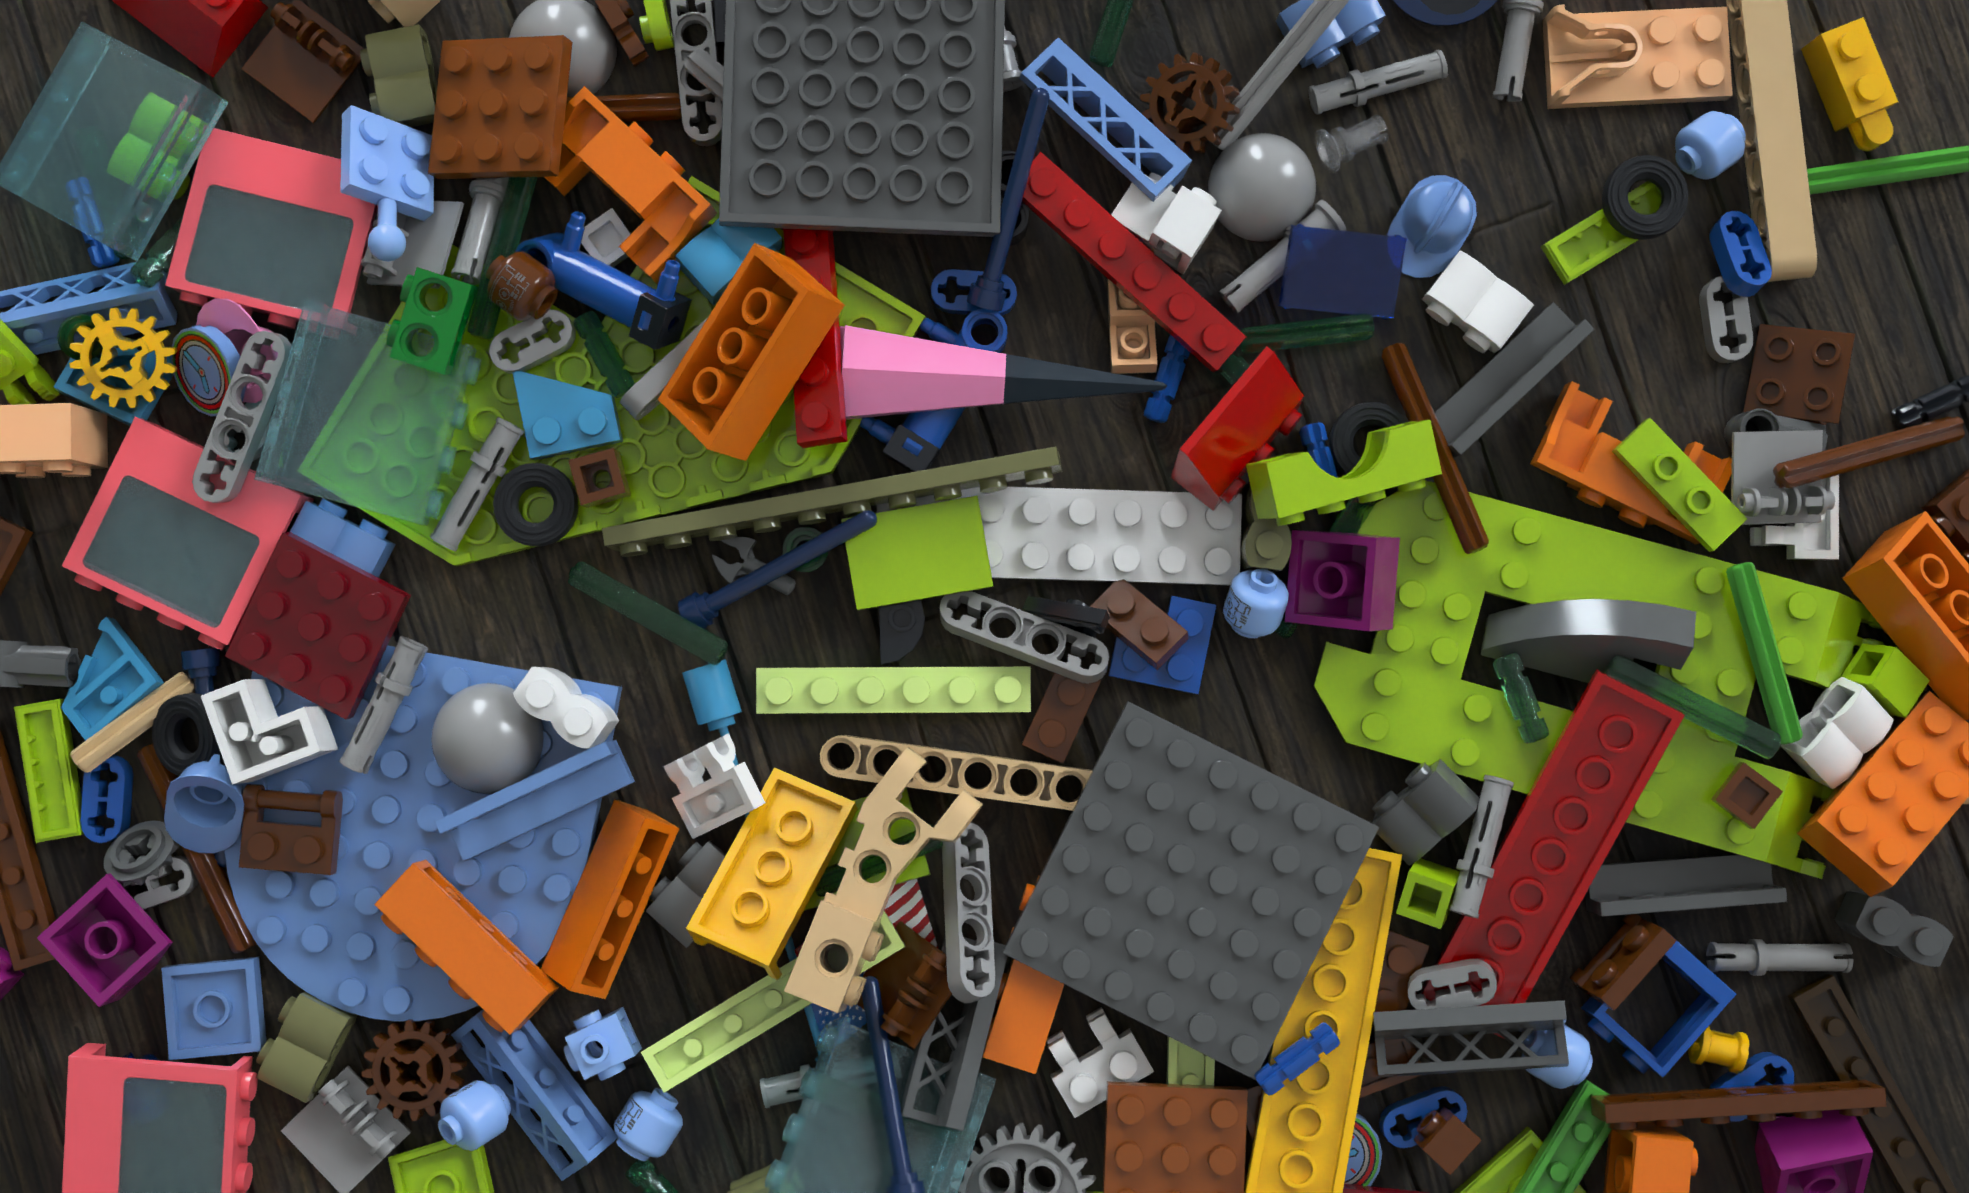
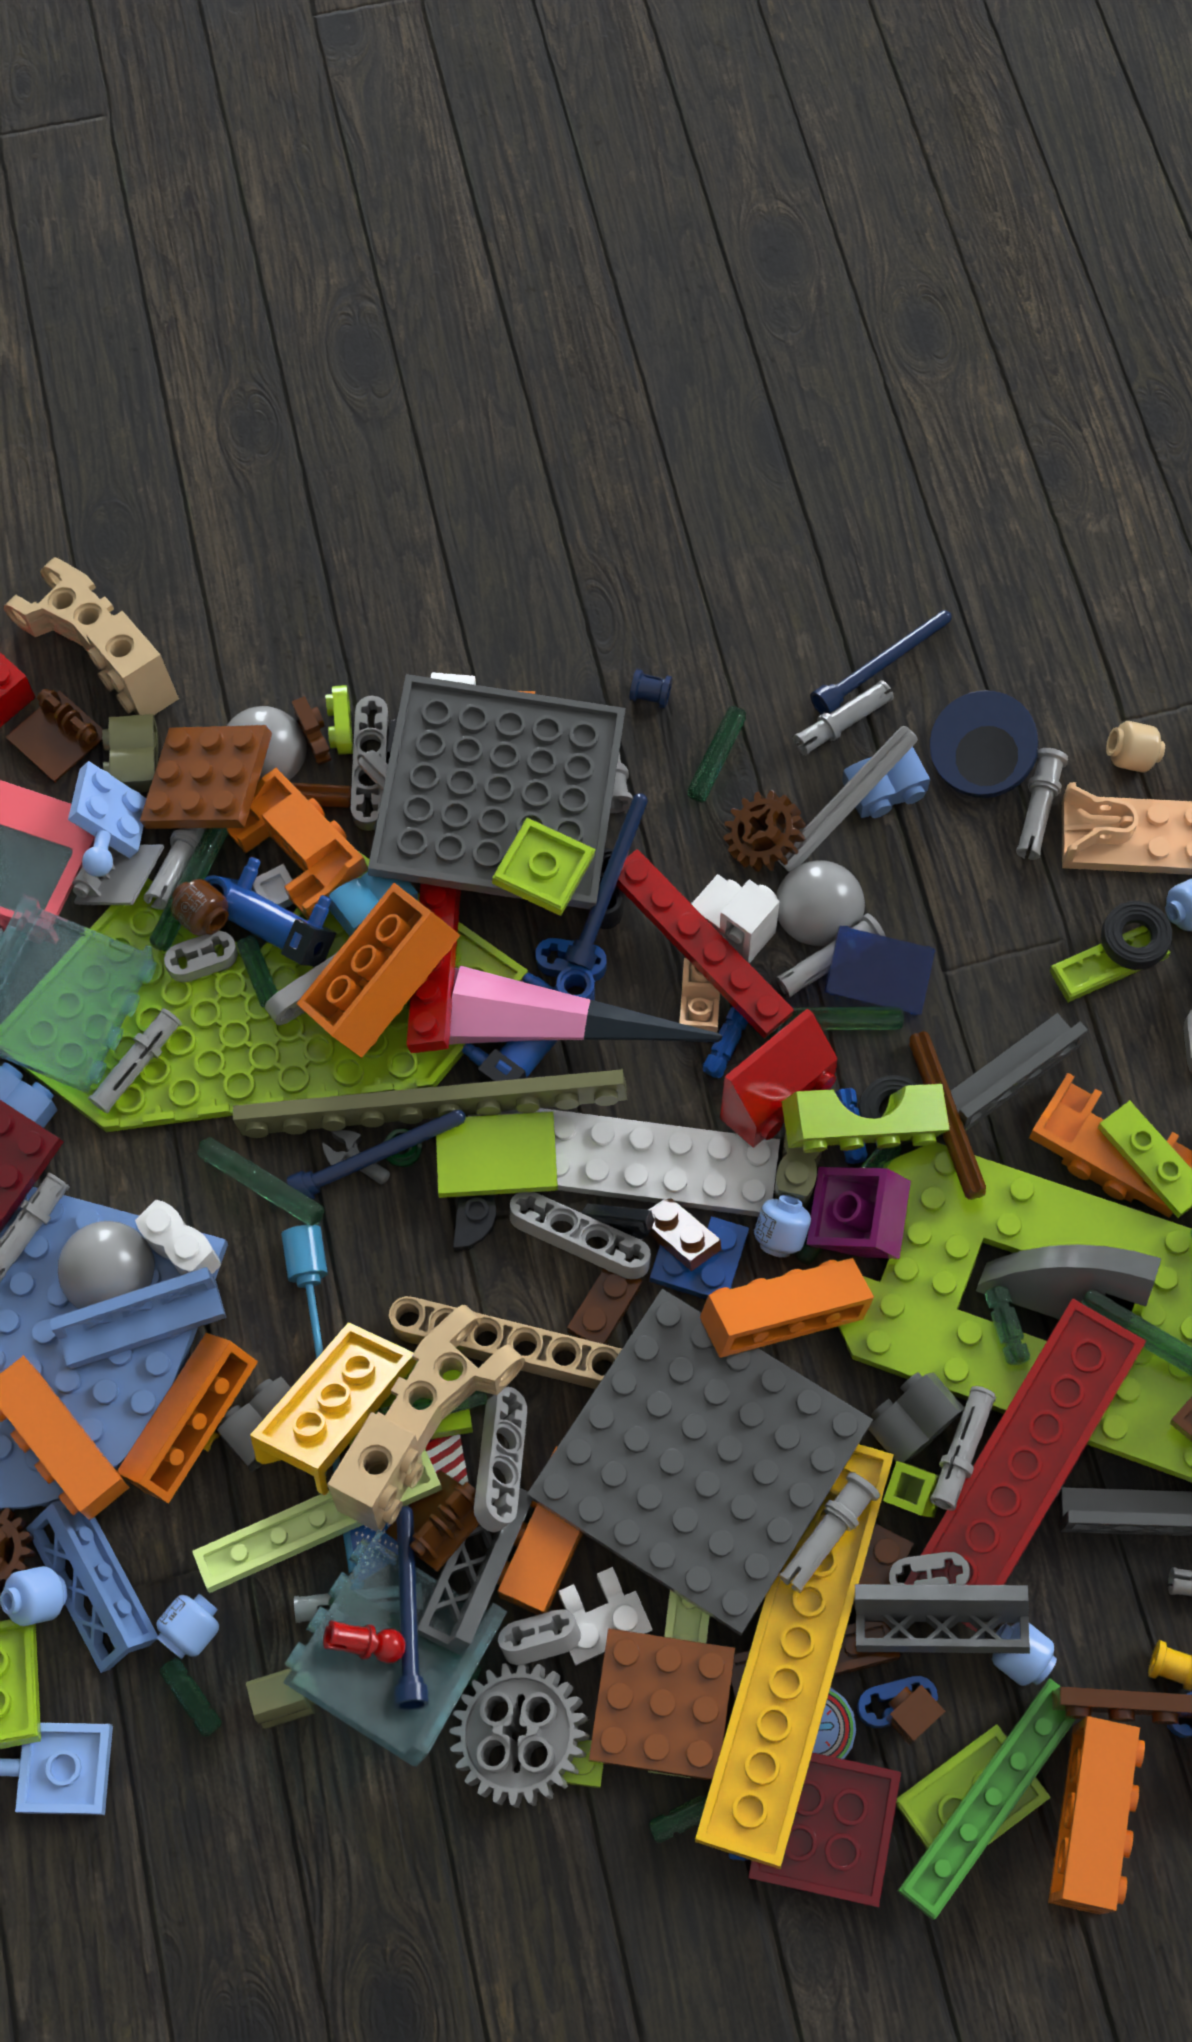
camera: 10 degrees right, 20 degrees down
green brick [386,267,478,375] -> none
black tyre [493,463,579,547] -> none
dark azure wing [512,371,623,460] -> none
light blue brick [564,1007,642,1081] -> none
reddish brown plate [568,448,632,508] -> none
white plate [663,733,765,839] -> none
yellowish green plate [756,666,1031,714] -> none
medium blue fence [1019,38,1192,202] -> none
blue axle [1254,1022,1340,1095] -> none
light grey pin [1308,50,1448,115] -> none
clear pin [1314,115,1389,173] -> none
medium blue piece [1386,175,1477,278] -> none
white brick [1422,250,1534,353] -> none
reddish brown plate [1569,914,1677,1011] -> none
blue window [1581,937,1736,1077] -> none
none -> red pin [323,1620,406,1664]
none -> lime plate [492,818,596,916]
none -> light grey beam [498,1609,581,1665]
none -> orange brick [700,1258,874,1358]
none -> light grey pin [779,1472,880,1593]

